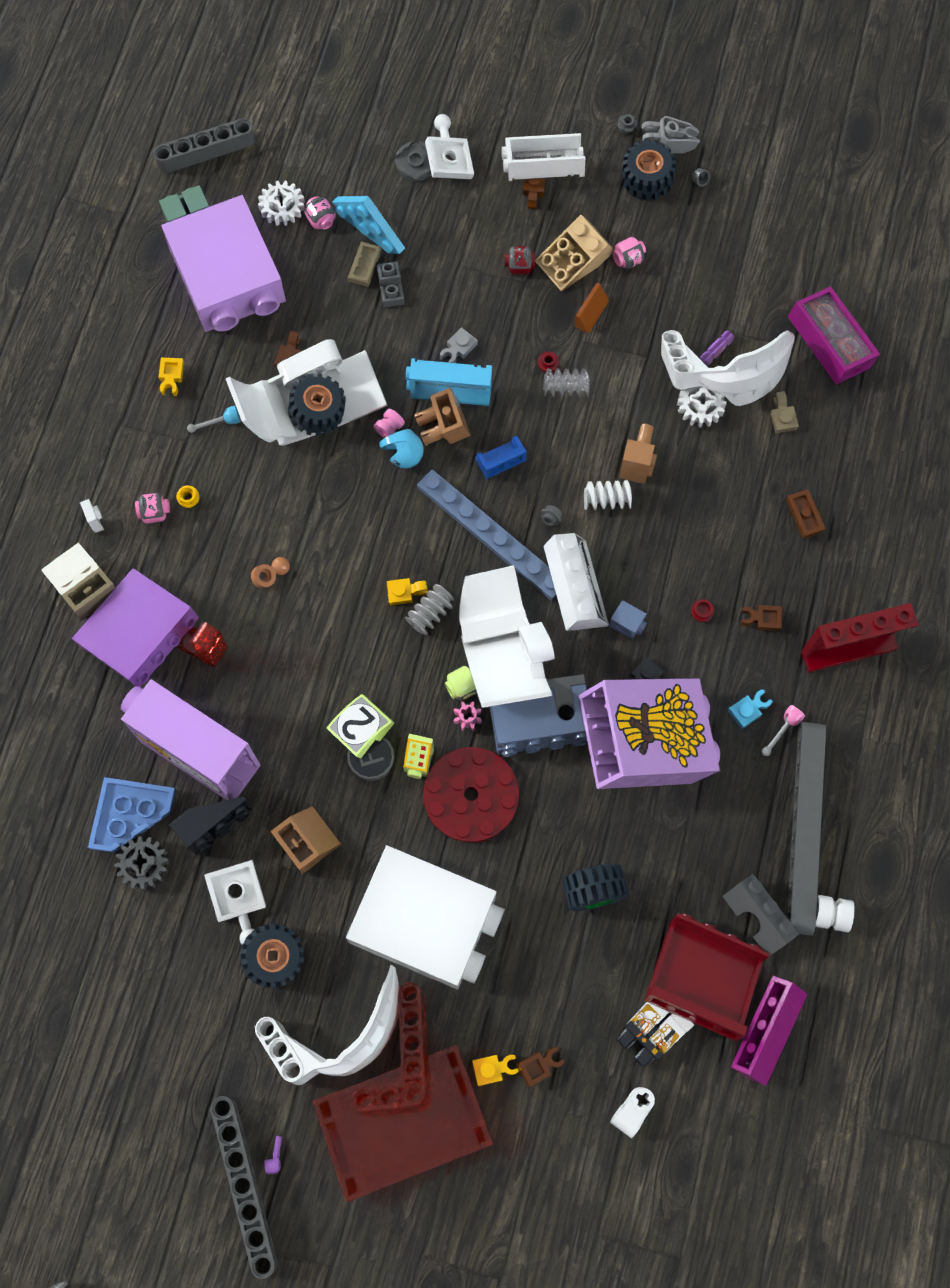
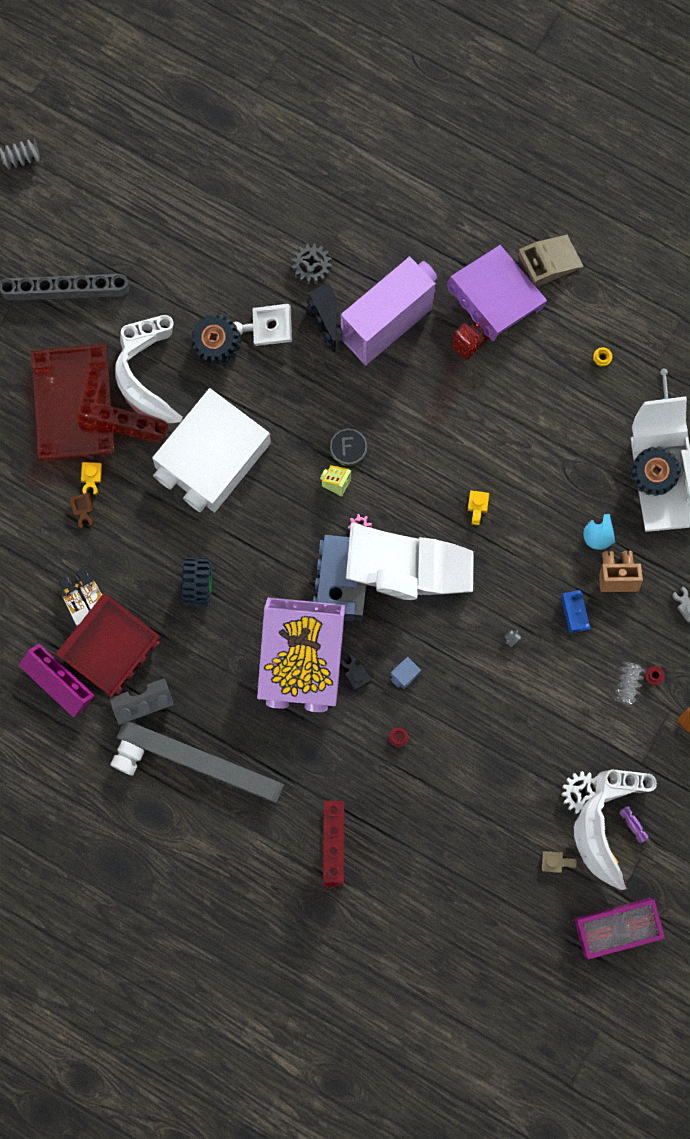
camera: 105 degrees right, 5 degrees up
white plate [80,499,104,533] -> none
medium blue plate [88,777,176,853] -> none
head [135,492,170,524] -> none
nougat plate [251,557,290,588] -> none
medium lavender hand [265,1136,282,1174] -> none
medium nougat slope [271,806,341,874] -> none
slope [327,694,394,758] -> none
bright pink wheel [374,409,405,438] -> none
light grey piece [405,584,454,636] -> none
medium azure door [406,358,492,406] -> none
sand blue plate [417,469,557,601] -> none
dark red plate [423,747,519,843] -> none
yellowish green head [445,666,477,701] -> none
white slope [544,533,609,631] -> none
white piece [584,480,632,510] -> none
white piece [610,1087,655,1138] -> none
medium nougat brick [619,424,657,484] -> none
medium azure plate [728,690,773,729] -> none
reddish brown plate [740,605,782,631] -> none
hinge [762,705,805,756] -> none
reddish brown plate [786,489,826,539] -> none

